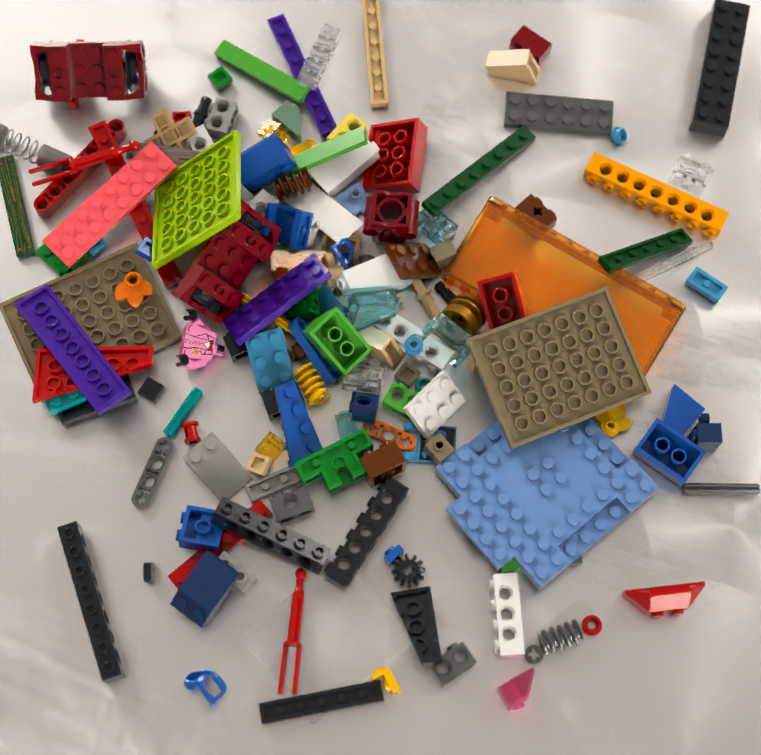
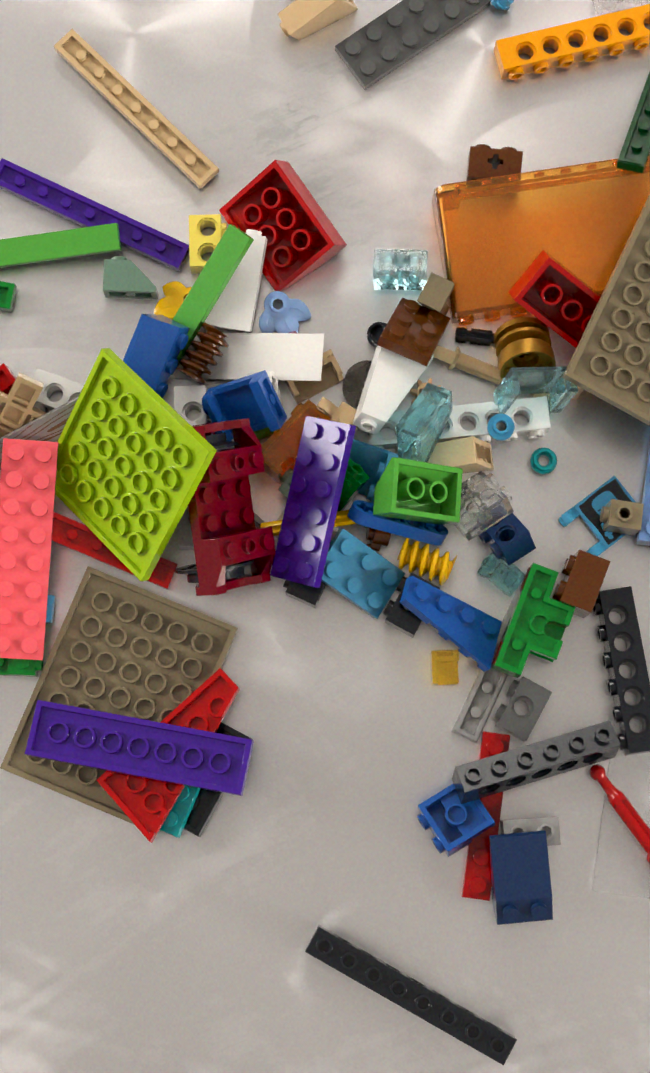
camera: 40 degrees left, 10 degrees up
orange plate [115,272,153,308] -> none
dark grey beam [131,437,174,510] -> none
blue plate [135,237,152,263] -> none
black tile [138,377,165,403] -> none
black tile [143,562,154,583] -> none
teal axle [163,387,202,438] -> none
bright pink torso [176,309,225,370] -> none
red bush [181,421,201,445] -> none
light grey slope [182,432,253,501] -> none
blue piece [184,670,226,705] -> none
black pin [192,96,212,128] -> none
light grey brick [204,97,239,140] -> none
tan plate [246,451,273,477] -> none
clear yellow bracket [256,120,289,142] -> none
clear beam [297,24,342,91] -> none
blue piece [330,238,354,271] -> none
dark red piece [362,190,420,244] -> none
orange beam [362,420,415,452] -> none
bright green brick [382,382,419,422] -> none
dark tan plate [394,361,421,389] -> none
white plate [403,371,466,438] -> none
dark green plate [421,125,536,218] -> none

